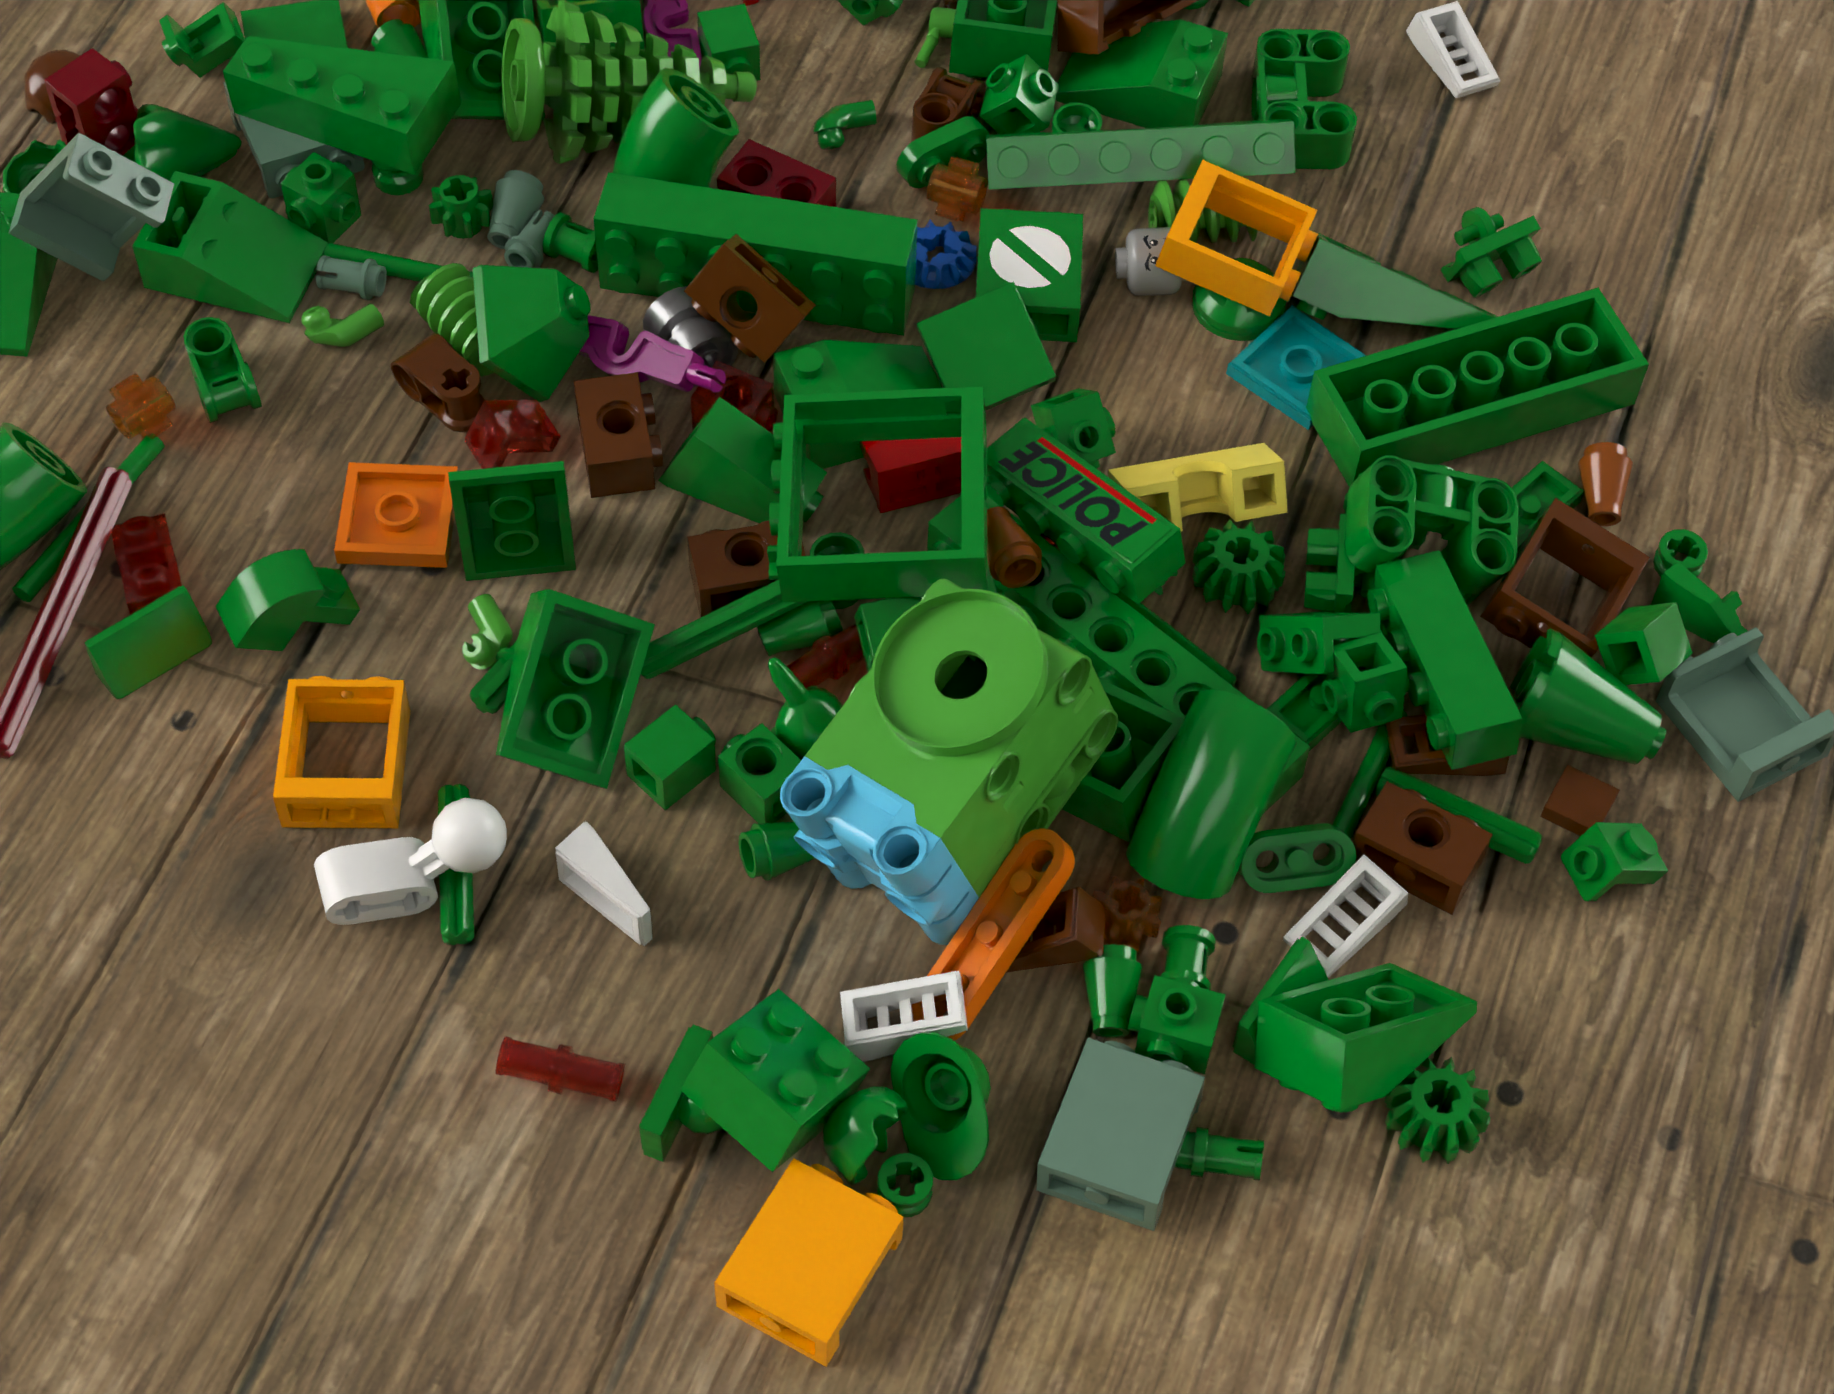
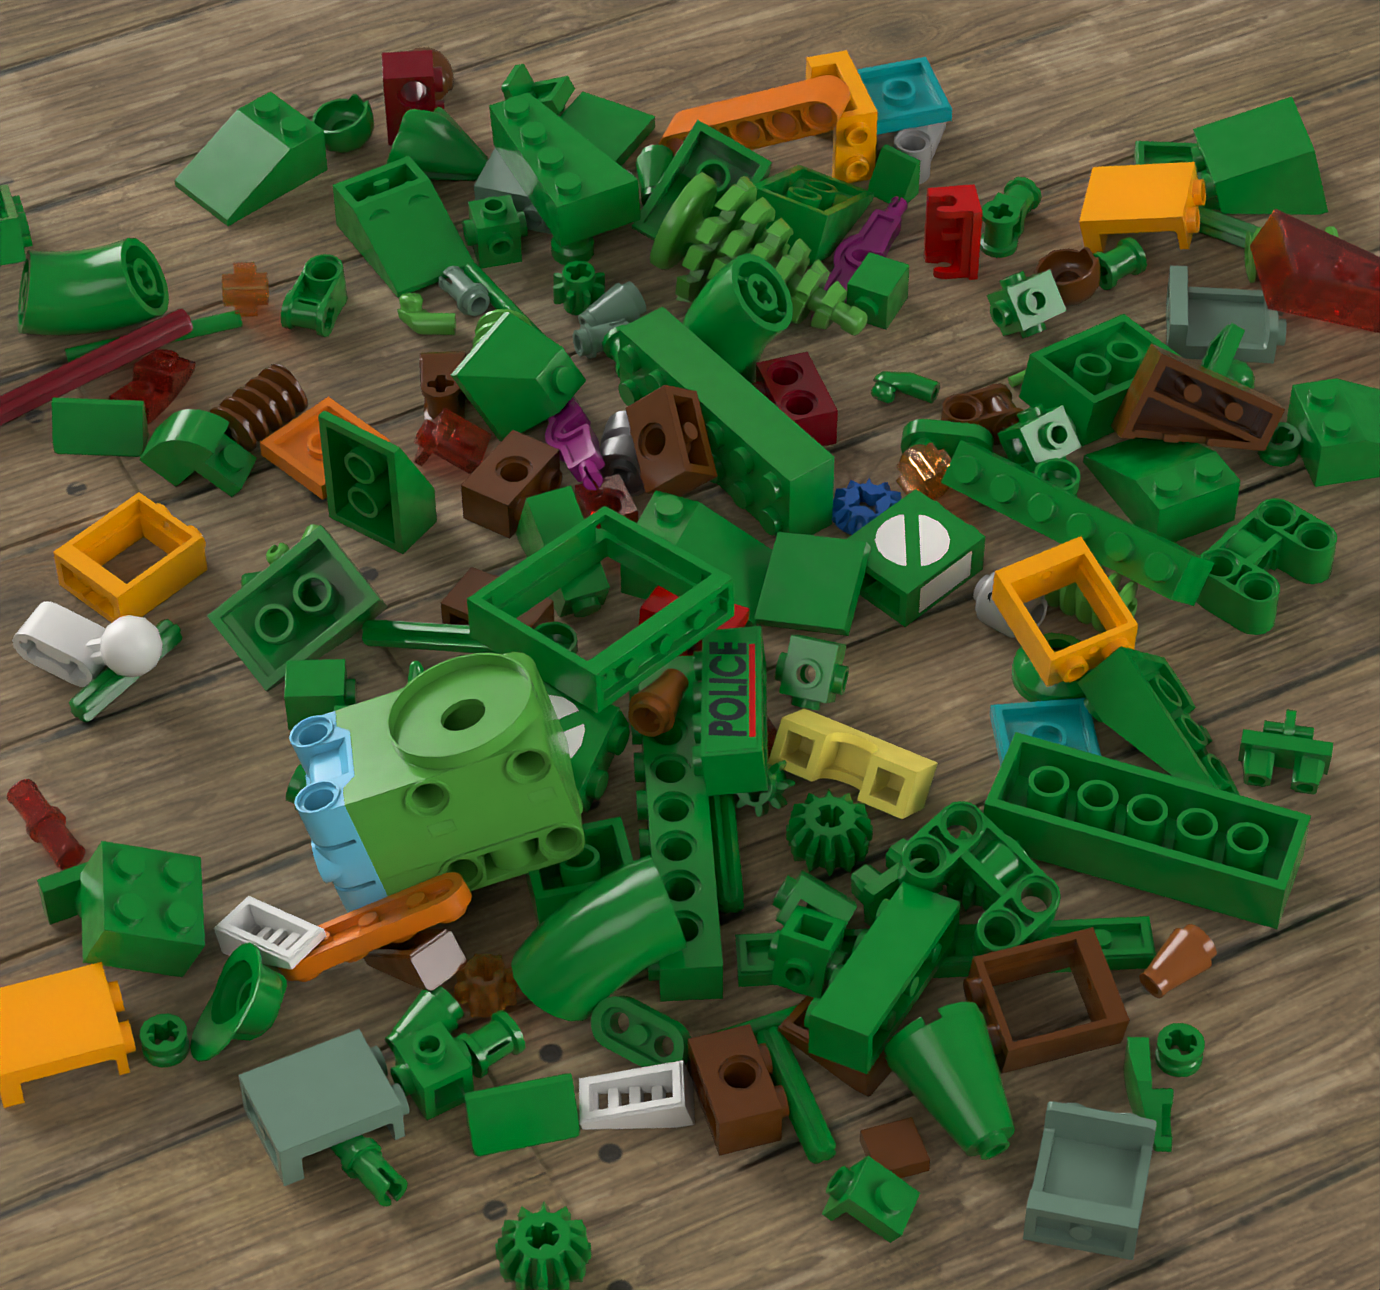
camera: 45 degrees right, 10 degrees down
sand green panel [9,133,174,282] -> none
white slope [555,821,653,946] -> none
green hair [823,1086,908,1185] -> none
green slope [1254,963,1478,1112] -> none
green brick [1595,602,1693,685] -> none
none -> reddish brown piece [209,363,308,452]

